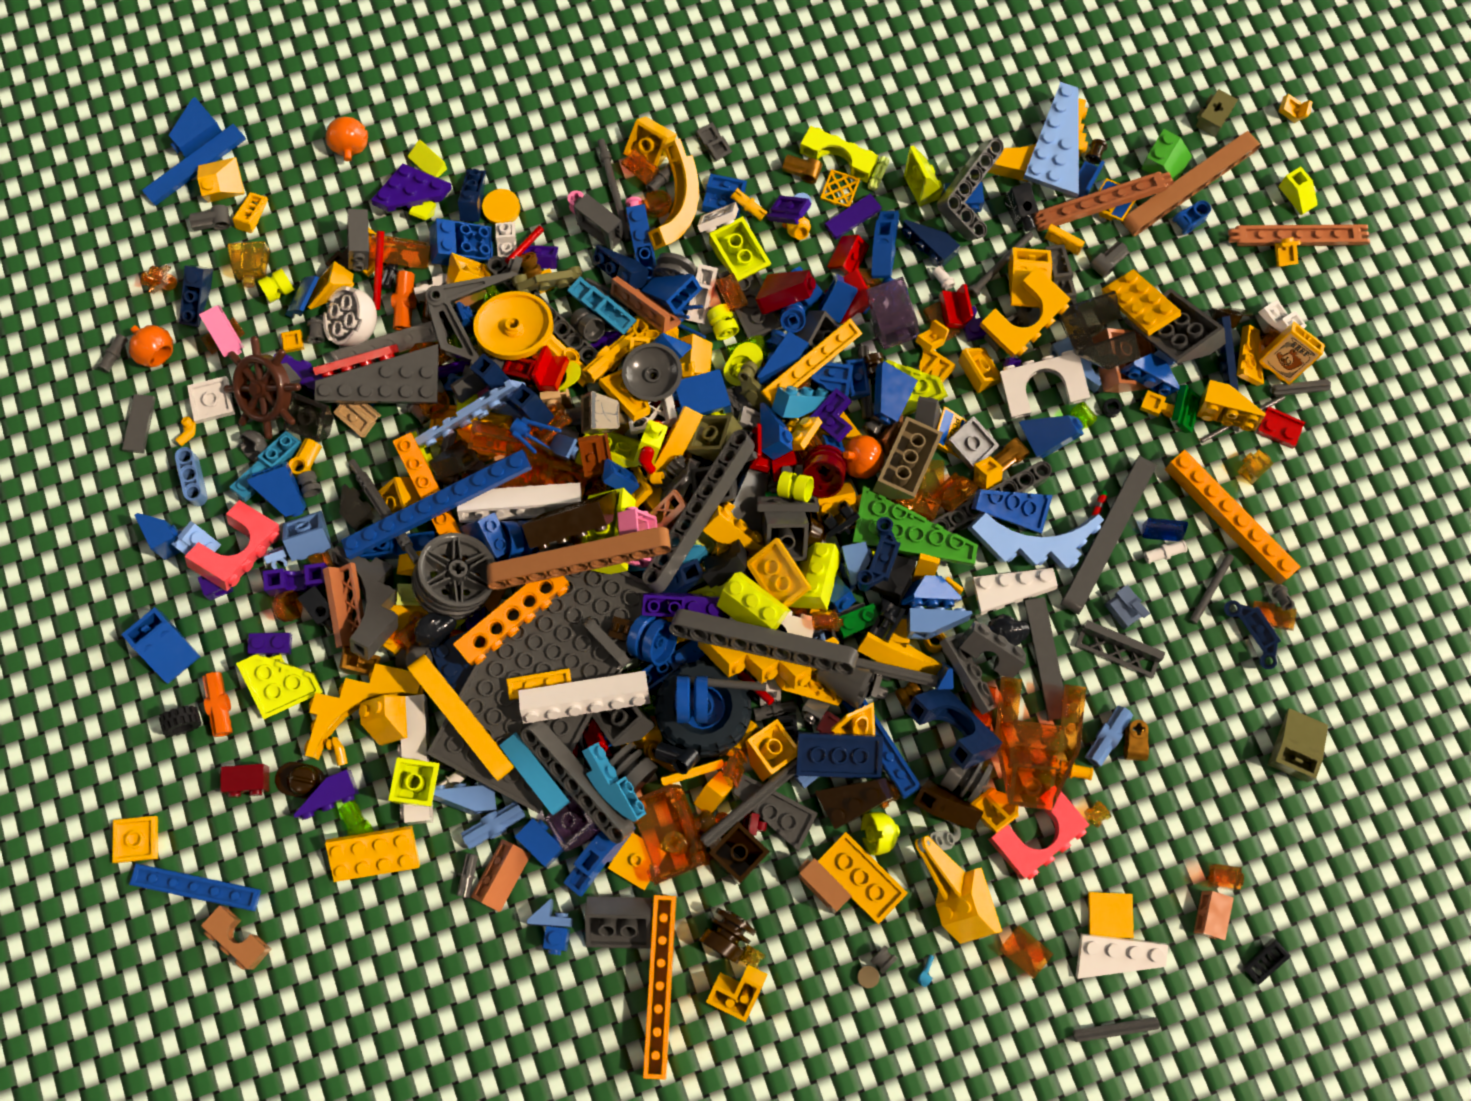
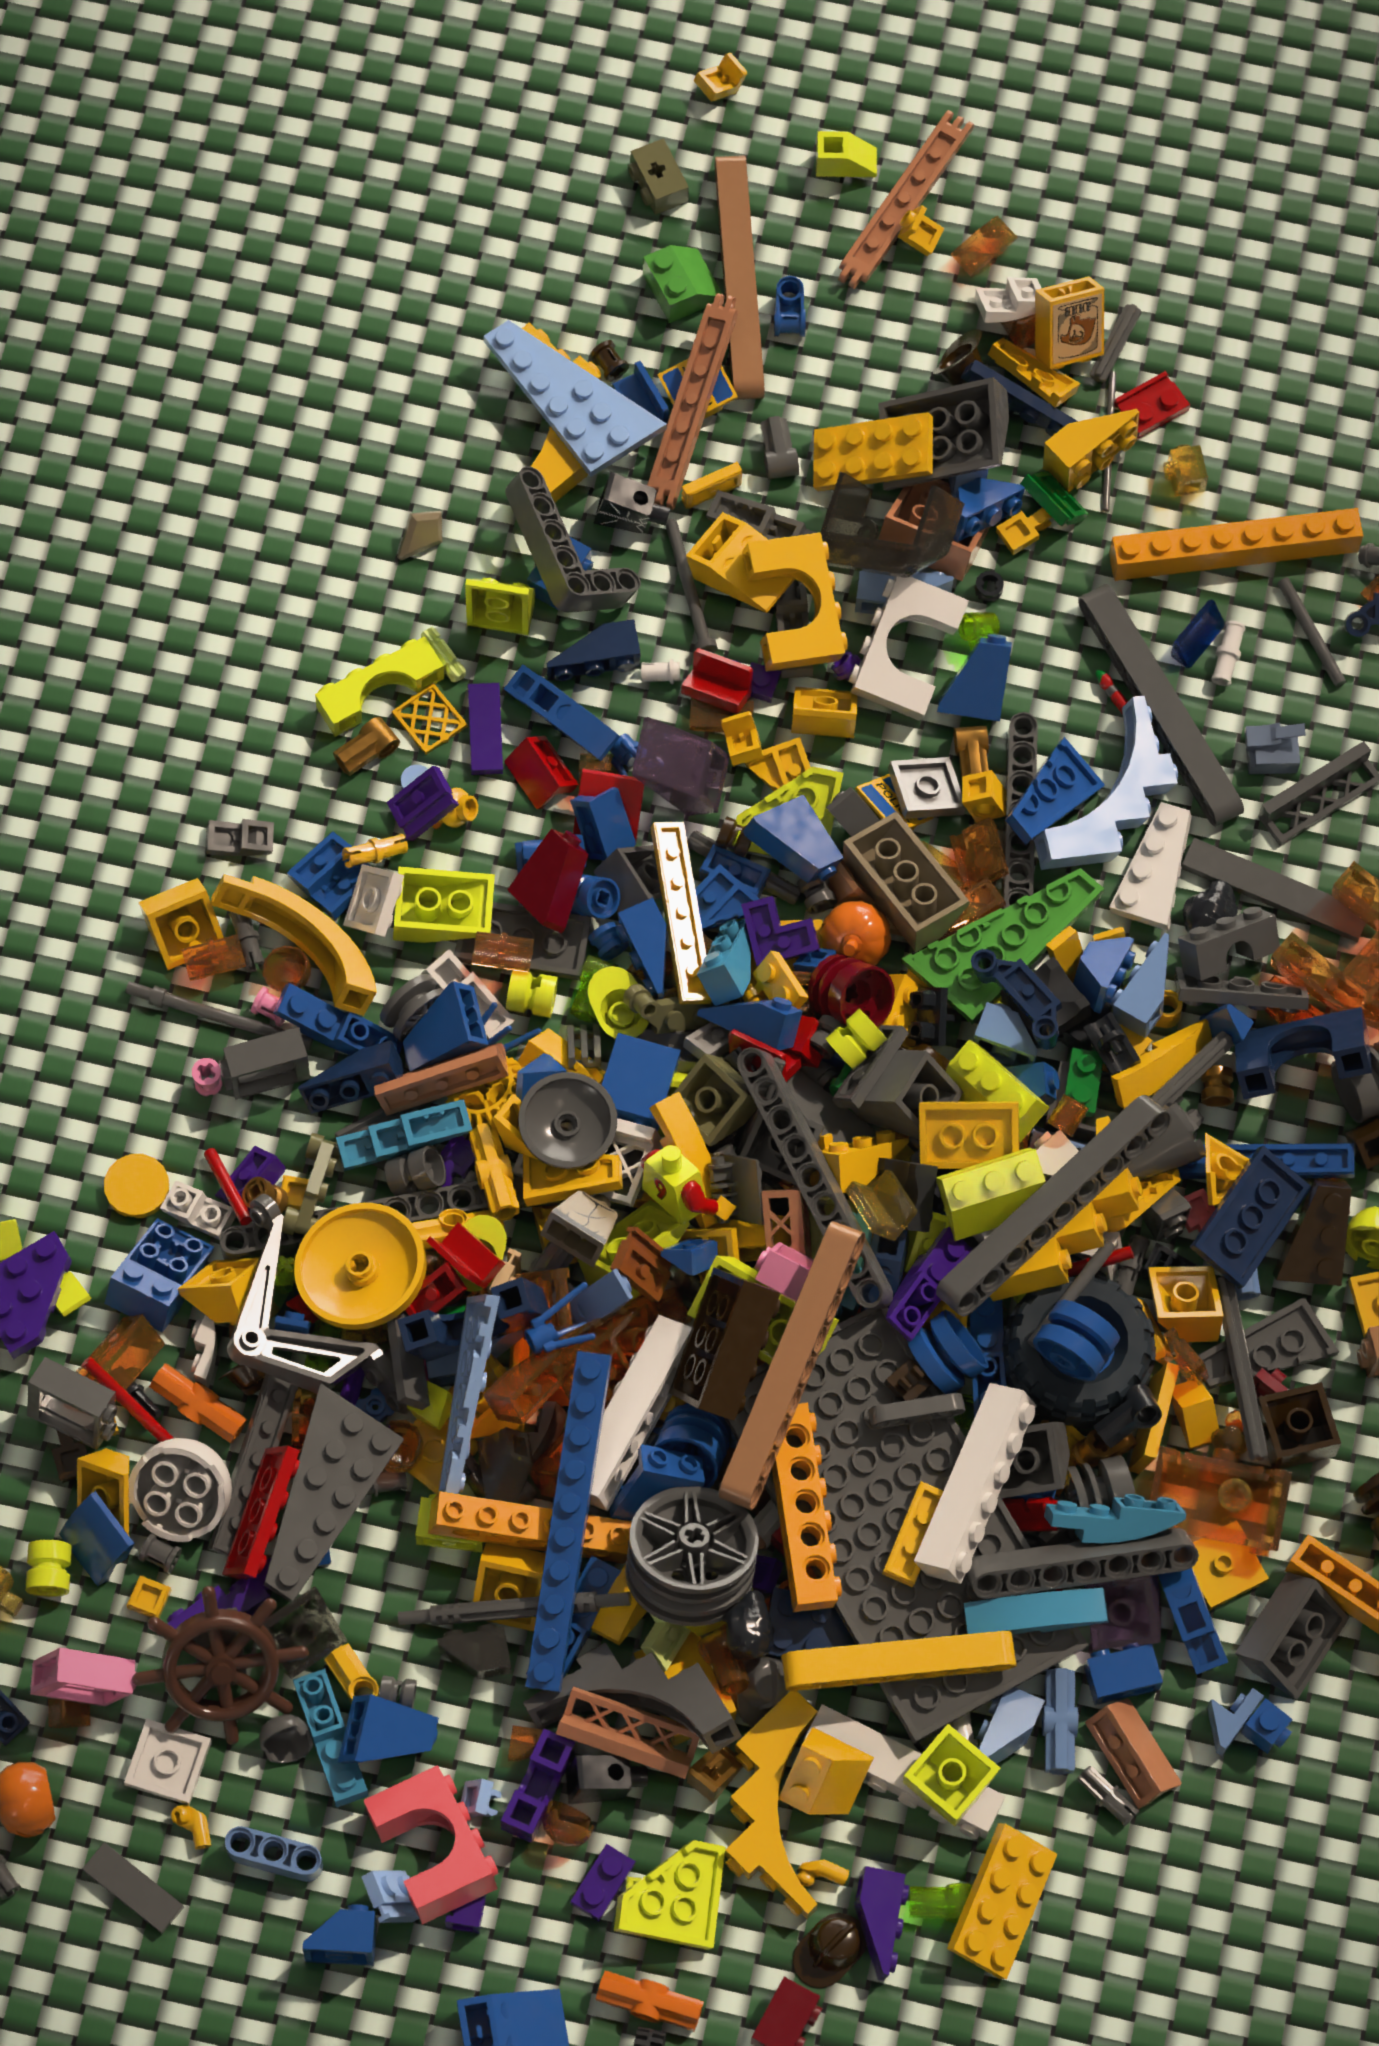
camera: 60 degrees left, 5 degrees down
medium blue slope [282,510,331,561] -> none
tan plate [333,403,381,438] -> none
dark blue slope [458,169,486,222] -> none
none -> dark tan piece [397,511,443,560]
none -> dark grey tile [567,1024,601,1068]
none -> clear yellow panel [845,1169,917,1241]
none -> clear orange slope [950,215,1018,278]

